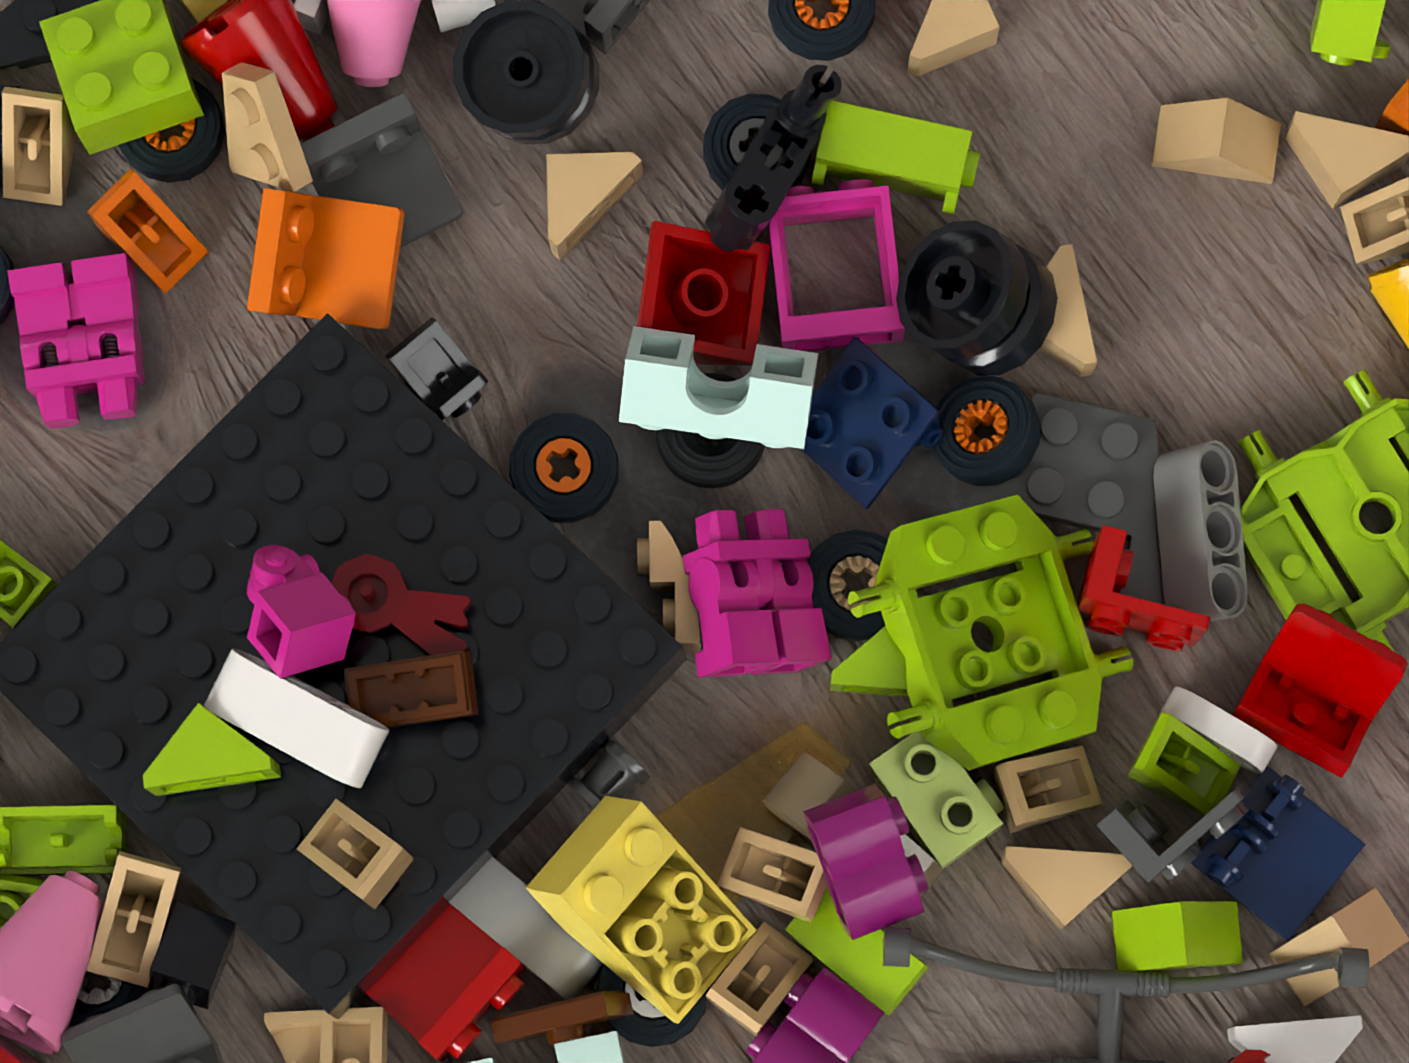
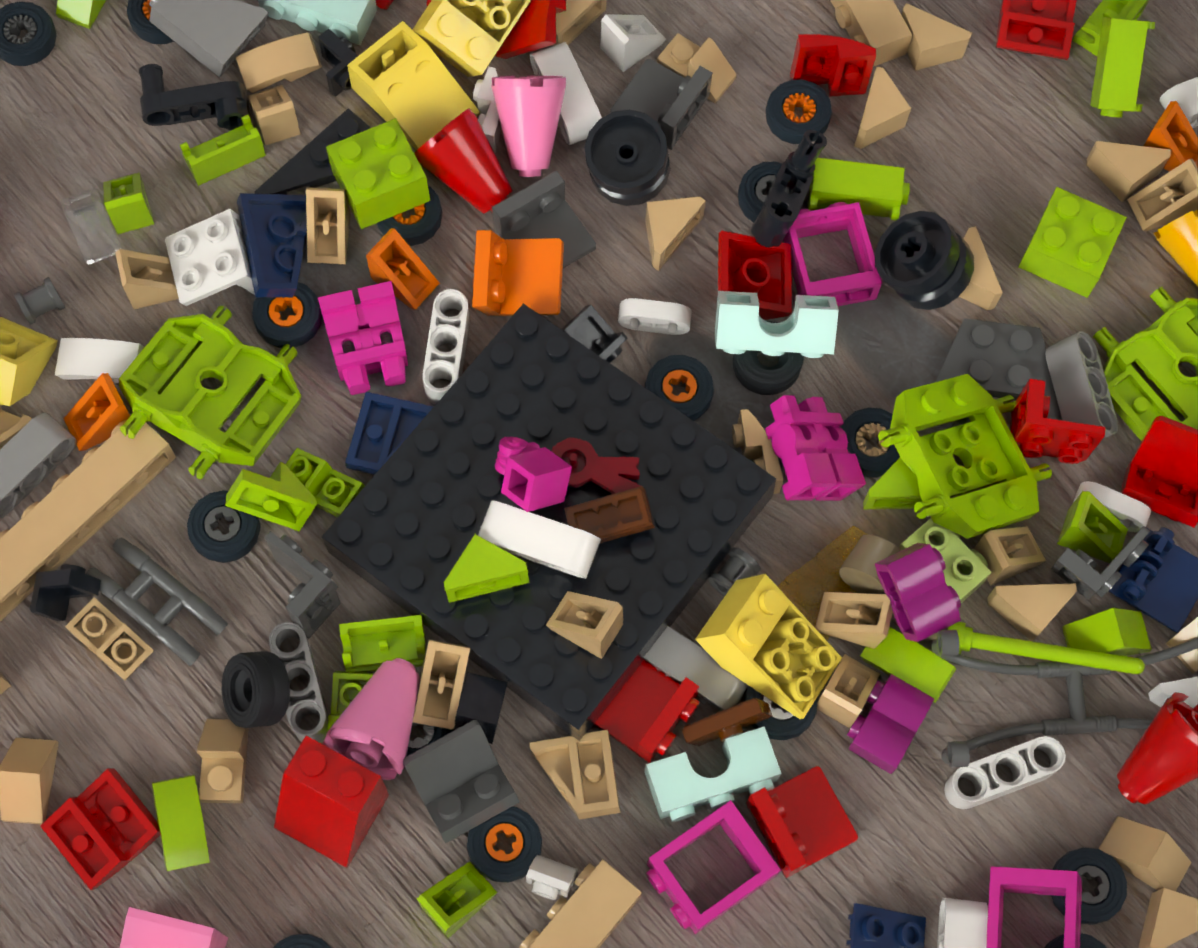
camera: 15 degrees left, 10 degrees down
tan wing [222,62,313,192] -> none
dark blue hinge [801,337,943,509] -> none
black bush [933,376,1041,487] -> none
tan slope [1152,97,1281,184] -> none
none -> dark blue wing [345,392,433,475]
none -> white beam [423,289,470,405]
none -> white beam [618,298,692,335]
none -> lime piece [947,622,1145,674]
none -> lime brick [1018,187,1127,298]

